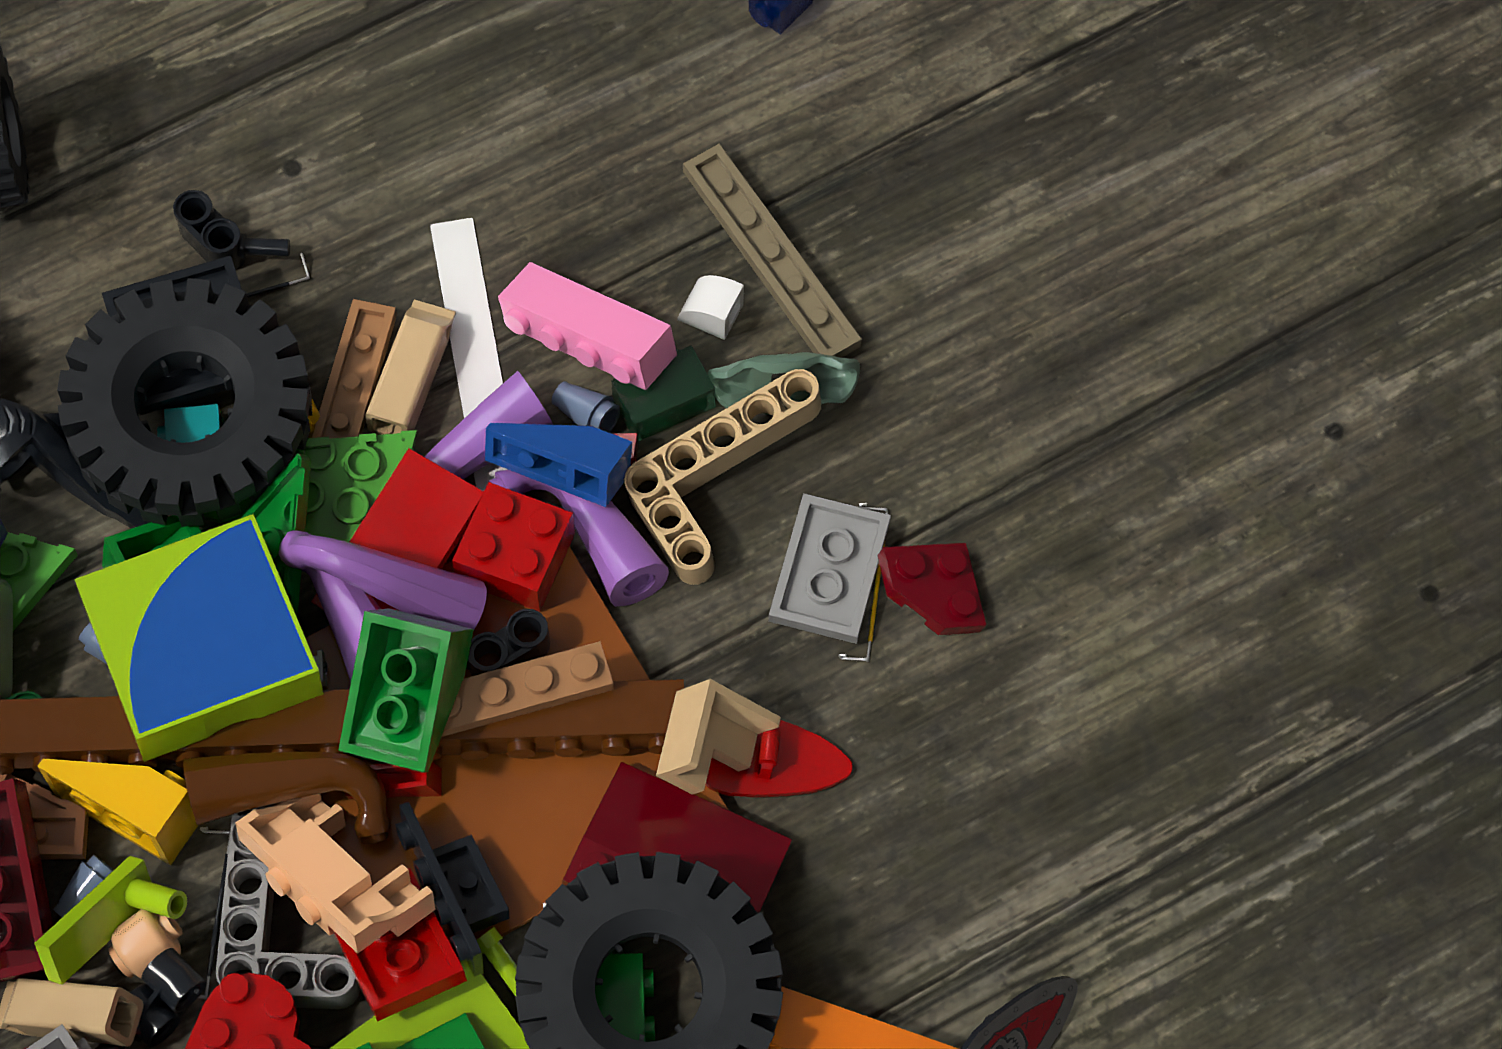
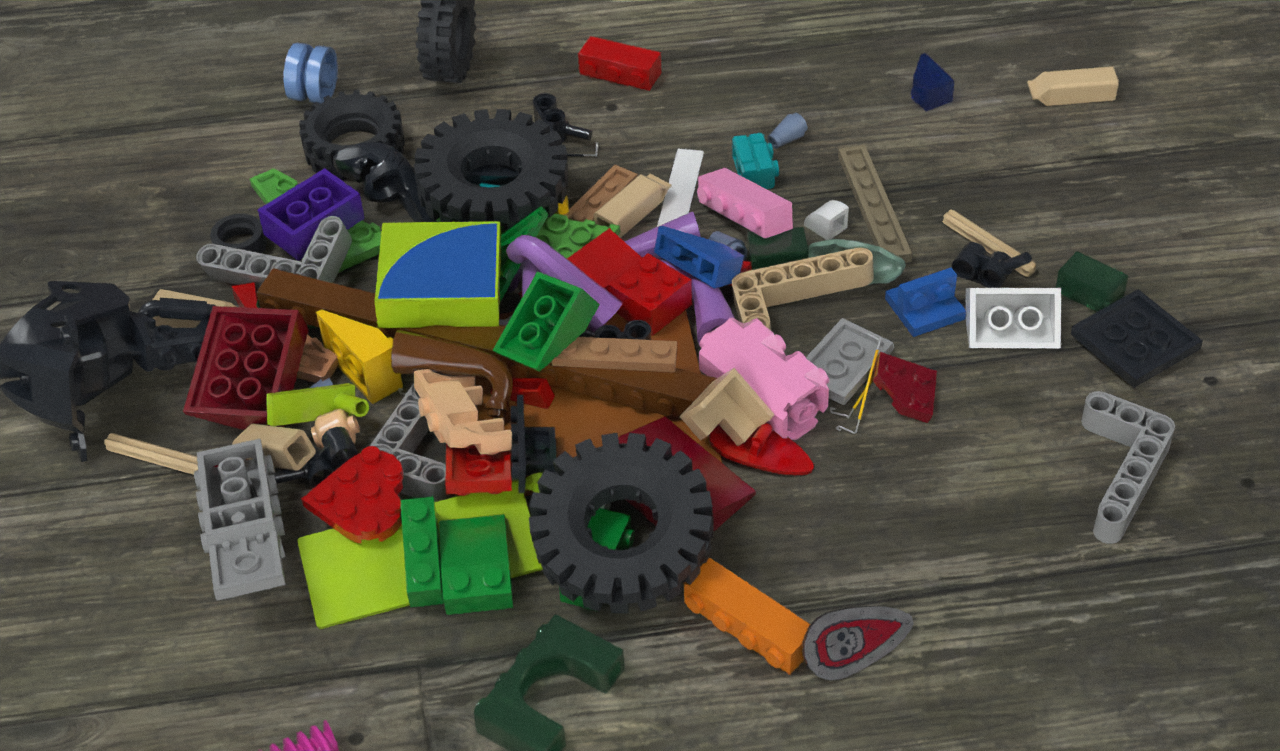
camera: 25 degrees right, 20 degrees down
none -> red brick [578,36,662,91]
none -> bright pink brick [699,318,829,440]
none -> teal brick [732,133,779,189]
none -> sand blue cone [767,113,808,149]
none -> piece [836,332,881,434]
none -> blue bracket [885,268,966,337]
none -> tan axle [943,210,1037,277]
none -> black beam [951,242,1032,288]
none -> white slope [966,288,1061,348]
none -> clear green brick [1055,251,1129,312]
none -> black plate [1071,289,1203,388]
none -> light grey beam [1081,391,1175,544]

